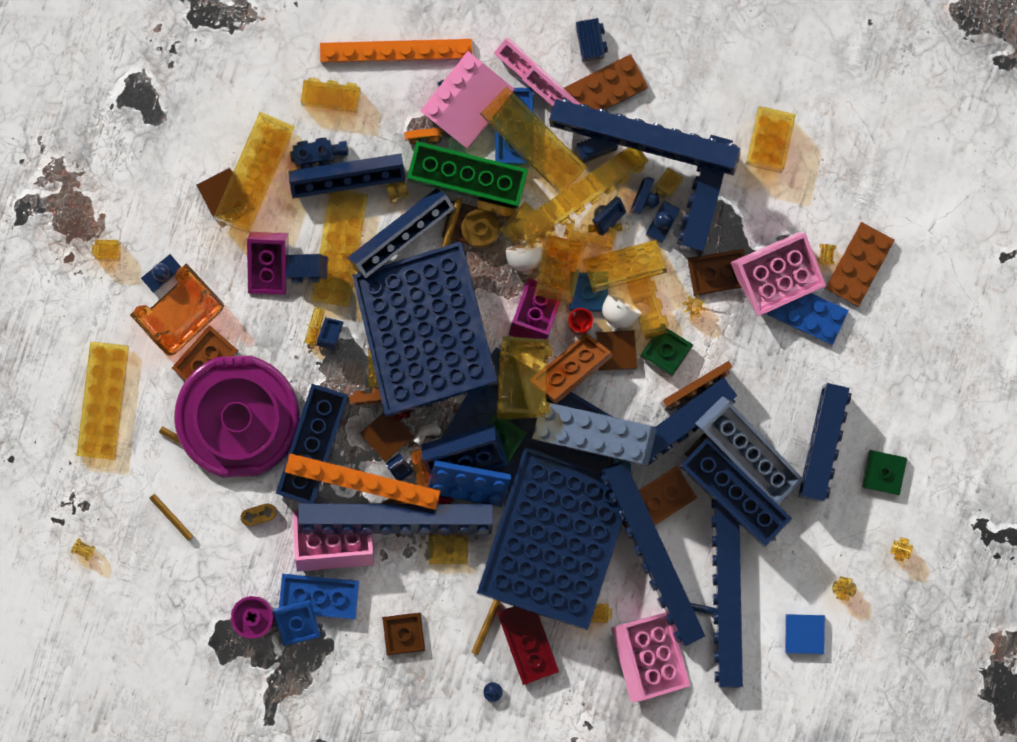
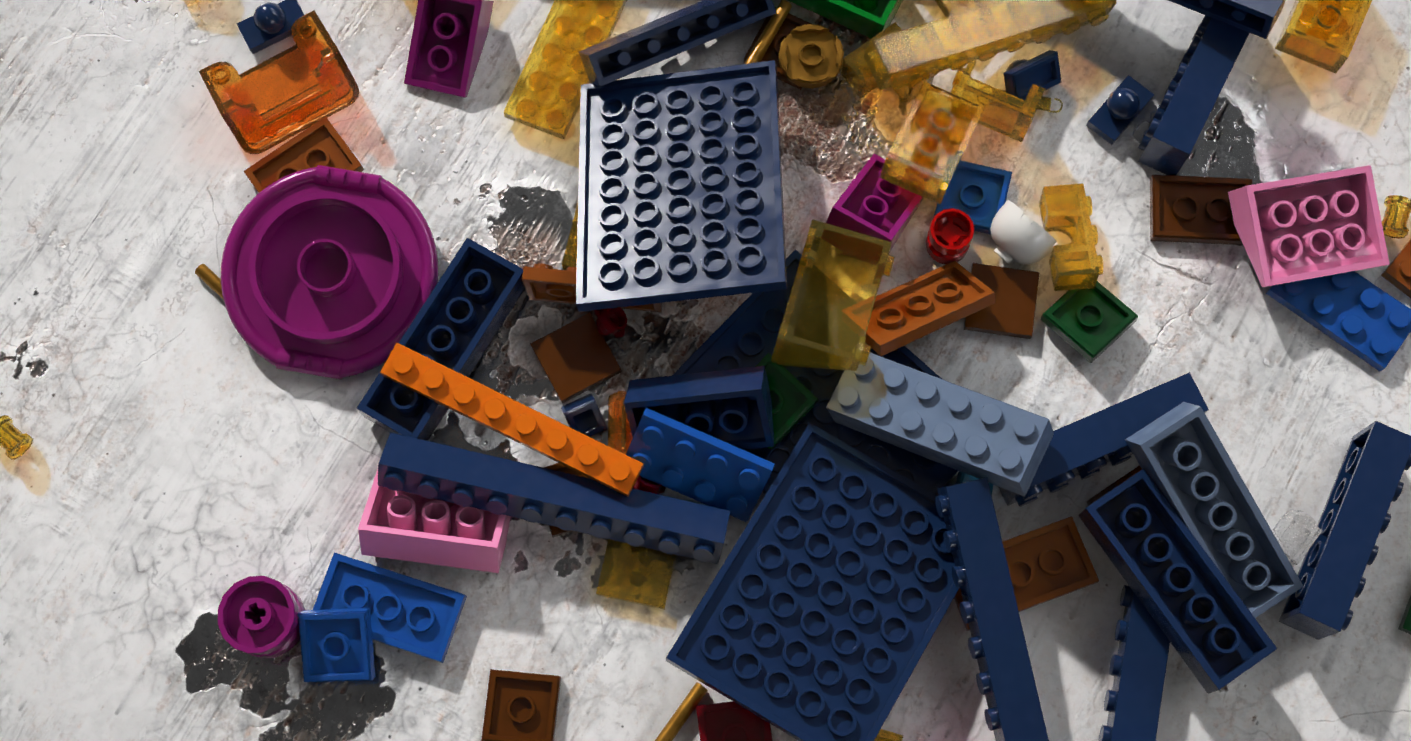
camera: 20 degrees right, 10 degrees down
clear yellow plate [76,341,129,460] -> none
pearl gold bar [149,493,193,541] -> none
pearl gold beam [240,503,277,526] -> none
dark blue brick [285,254,328,284] -> none
clear yellow axle [304,307,325,346] -> none
dark blue tile [316,317,343,350] -> none
white arm [413,424,441,445] -> none
pearl gold tile [477,200,515,217] -> none
white cylinder [505,243,544,275] -> none
clear yellow plate [583,240,667,292] -> none
dark blue tile [629,177,659,215] -> none
clear yellow brick [654,167,684,199] -> none
dark orange plate [661,361,733,410] -> none
clear yellow gear [683,295,706,318] -> none

